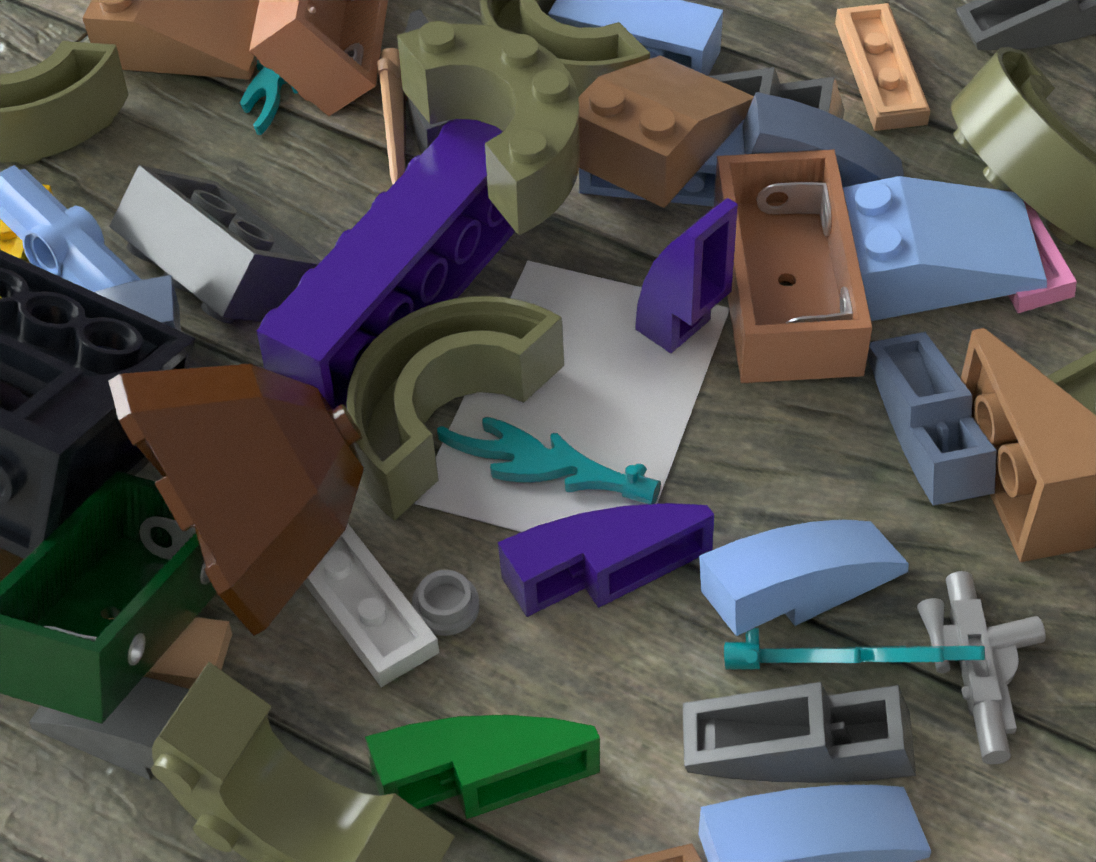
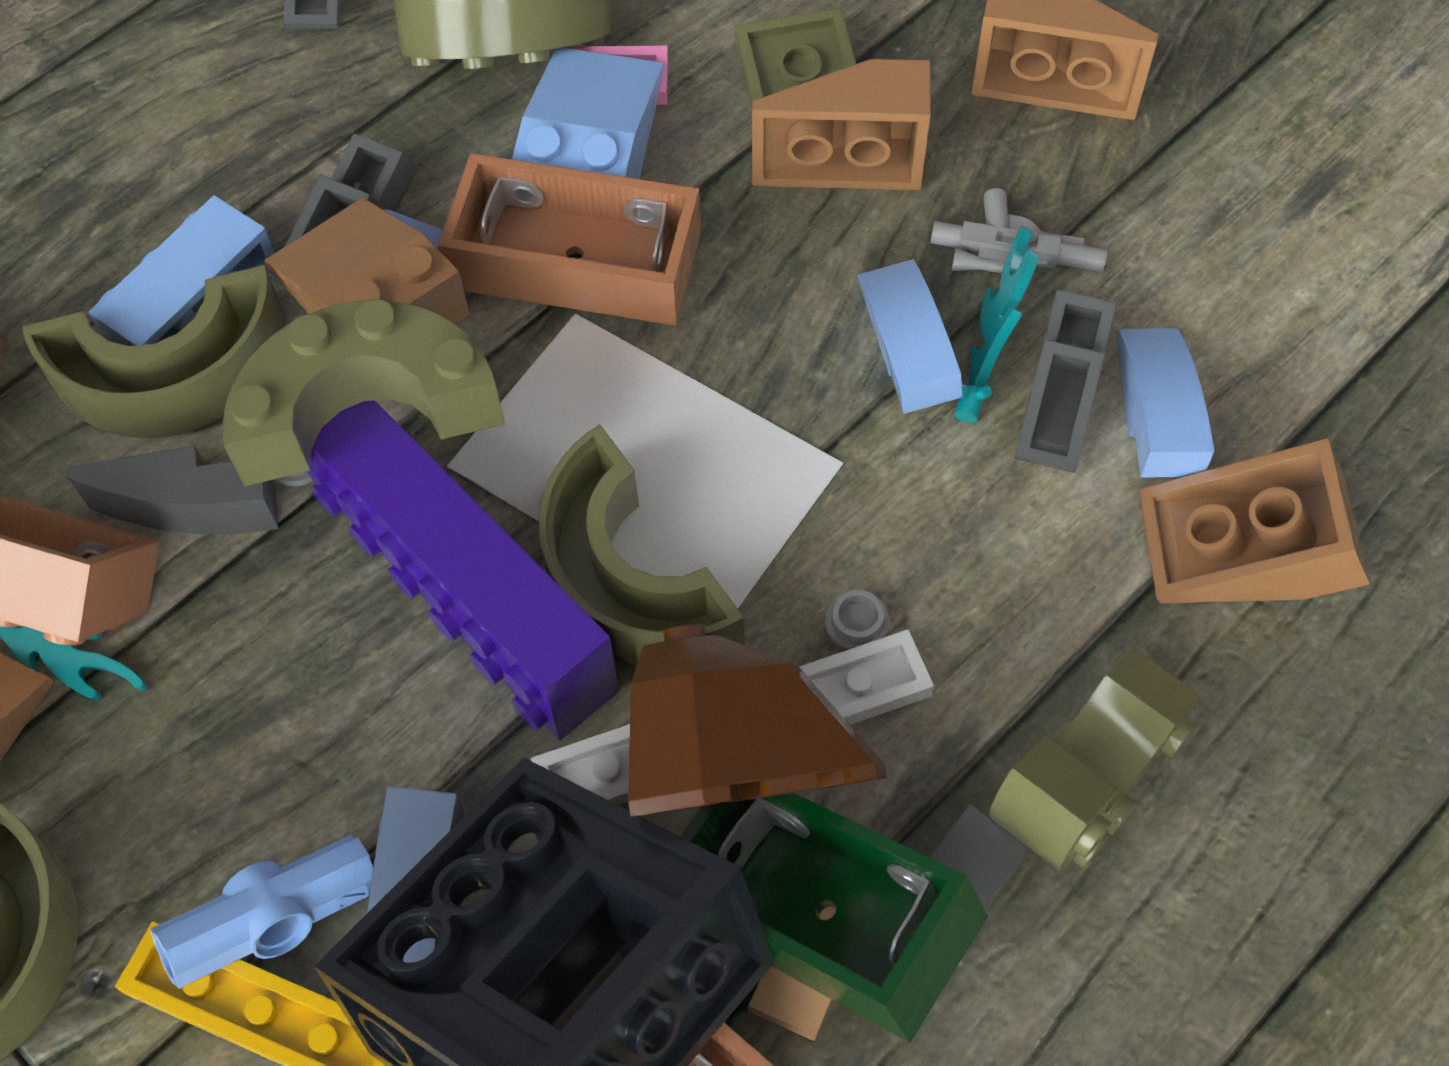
camera: 75 degrees left, 10 degrees up
dark grey slope [109,165,321,324] -> none
green slope [365,714,600,820] -> none
light nougat bar [377,48,407,185] -> none
teal piece [437,417,661,504] -> none
dark purple slope [498,503,714,617] -> none
dark purple slope [635,198,738,353] -> none
sand blue slope [742,92,904,187] -> none
light nougat tile [835,3,930,131] -> none
sand blue slope [868,332,997,506] -> none

